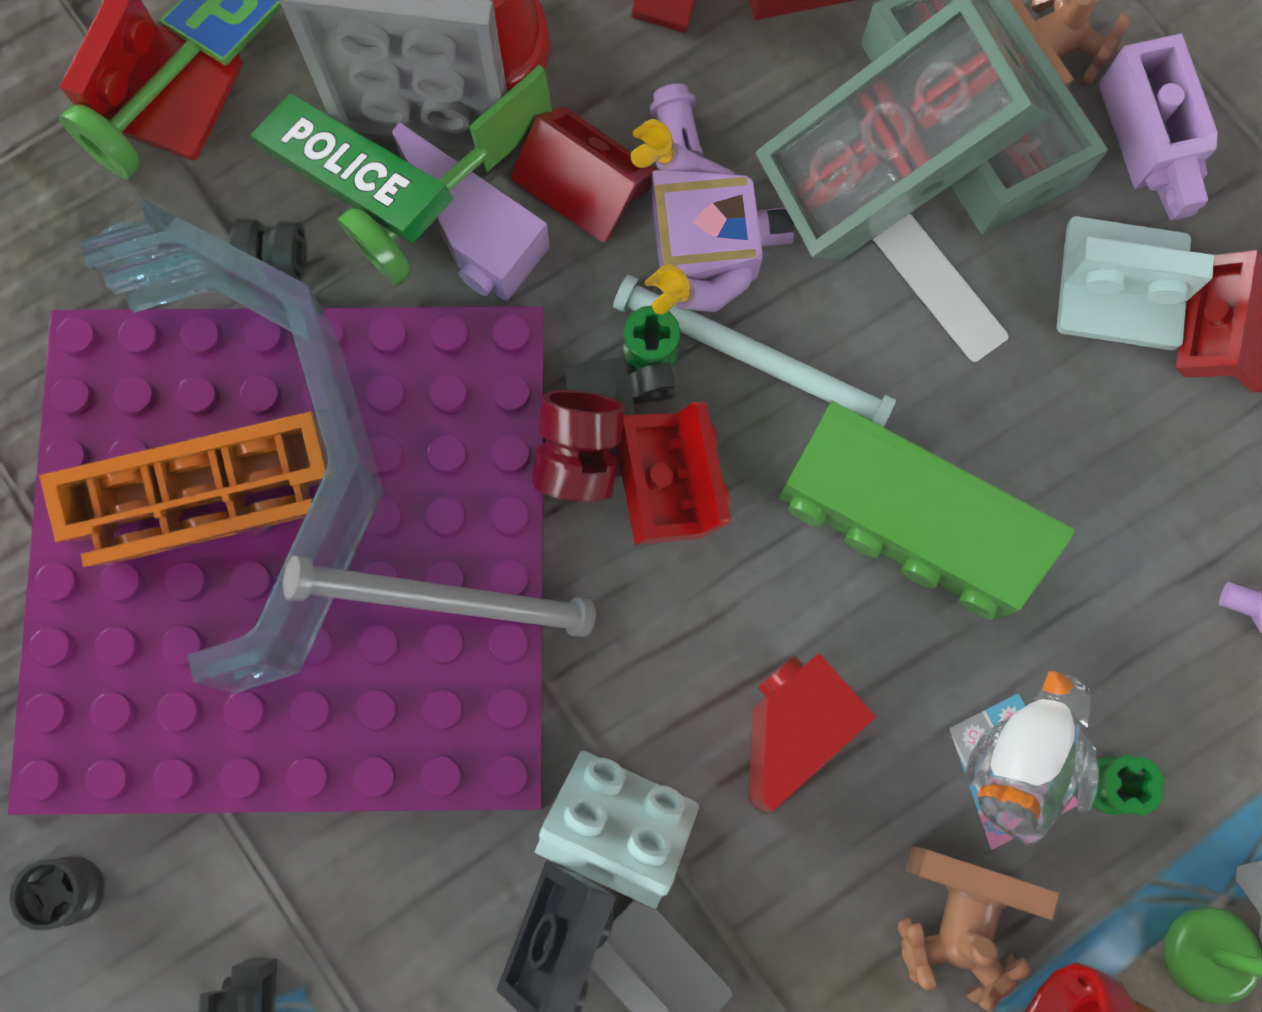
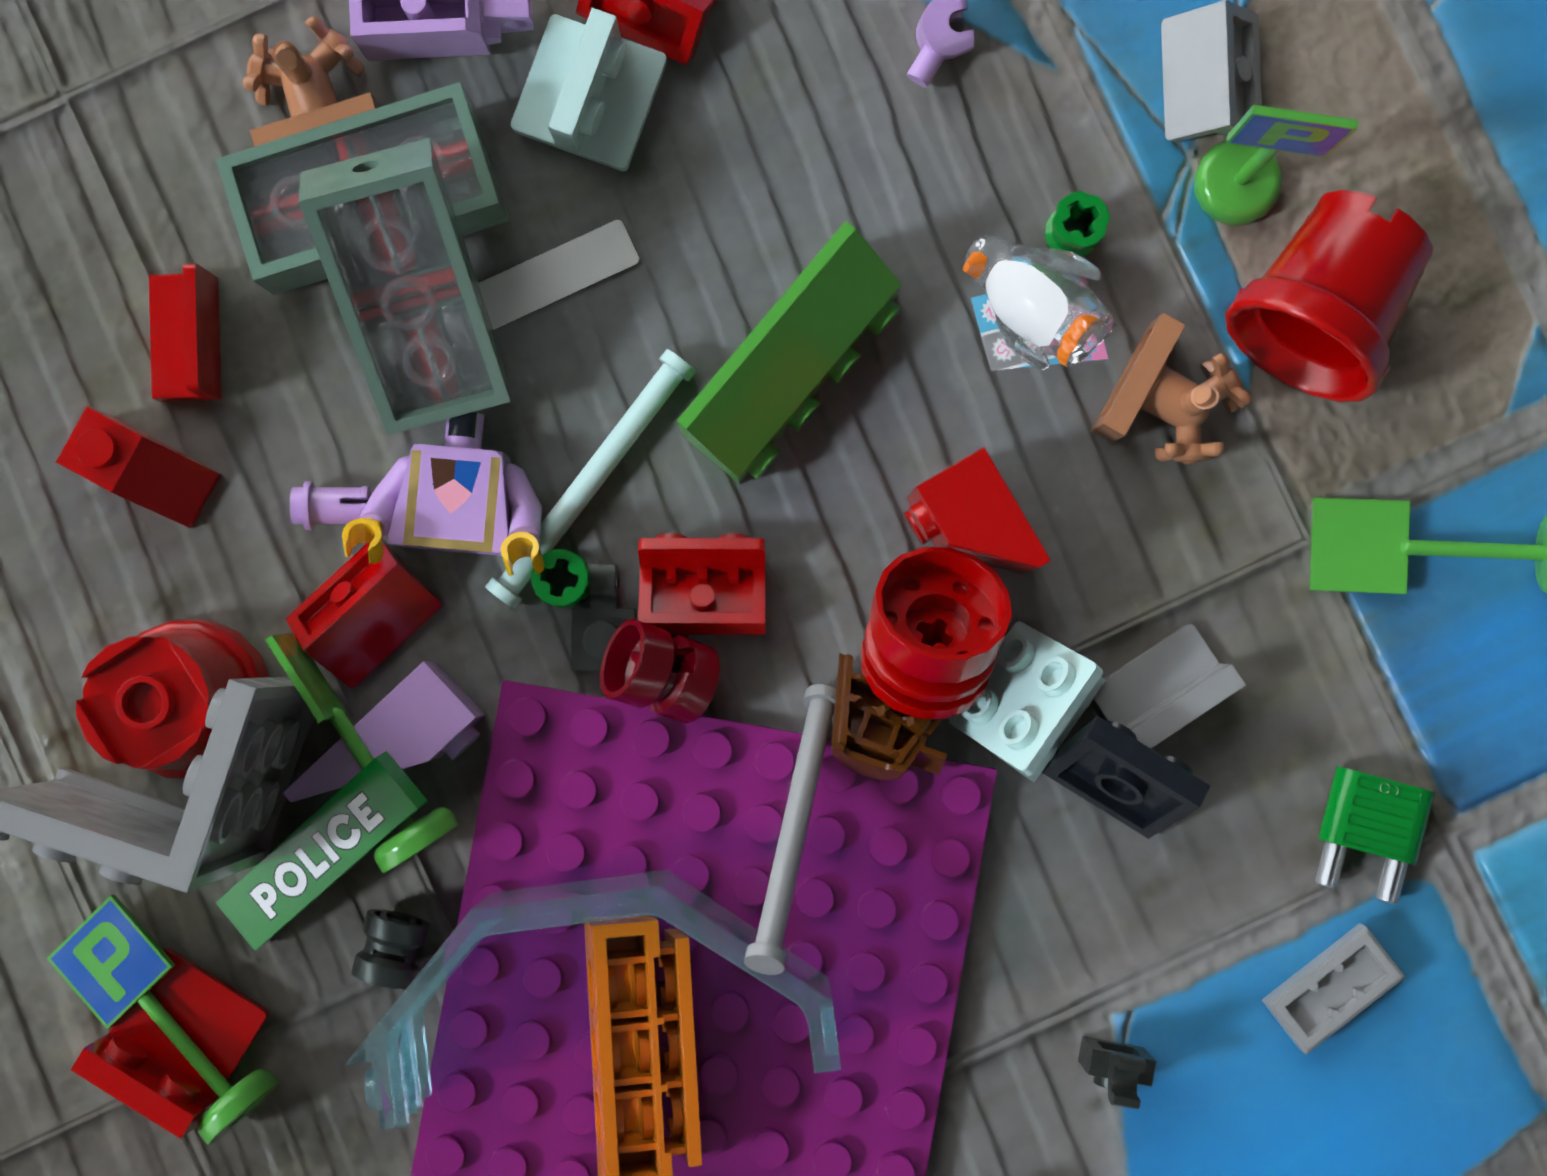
camera: 75 degrees left, 10 degrees up
none -> reddish brown piece [831,653,947,780]
none -> red wheel [860,547,1012,719]

